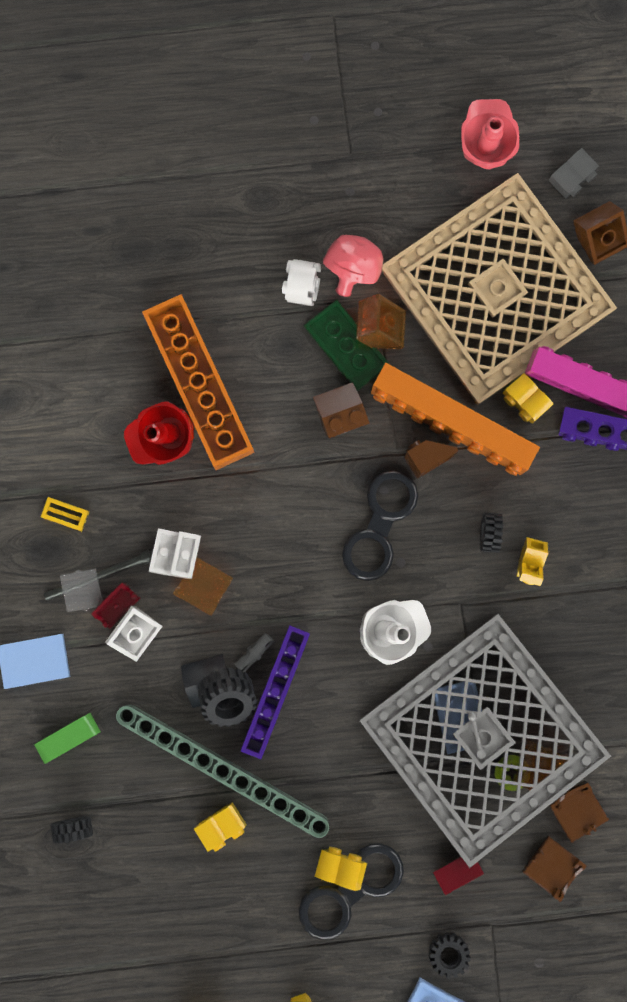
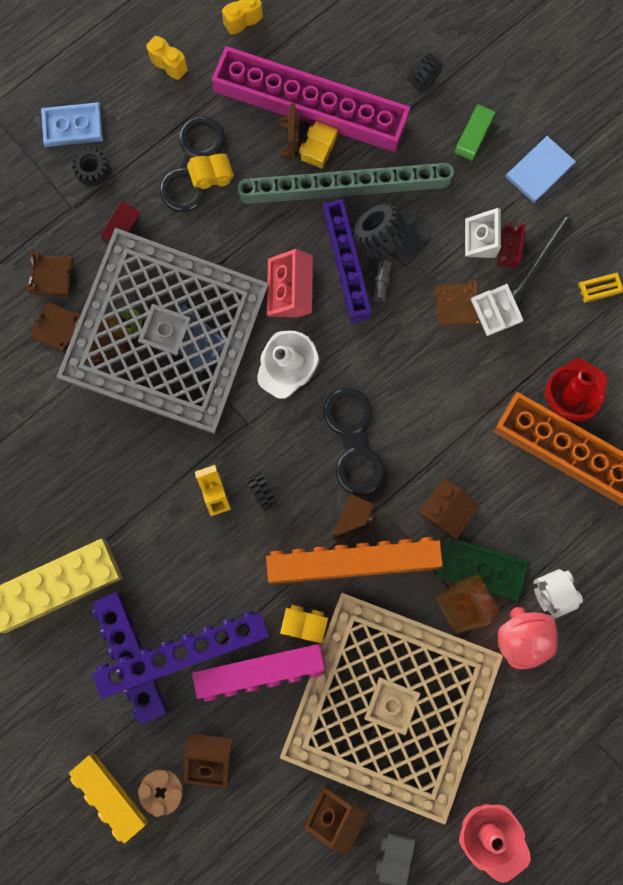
camera: 150 degrees right, 5 degrees down
clear piece [60,569,103,612] -> none
light grey hinge [468,712,486,759] -> none
none -> dark pink brick [212,46,410,153]
none -> coral slope [267,249,313,317]
none -> reddish brown piece [280,103,300,159]

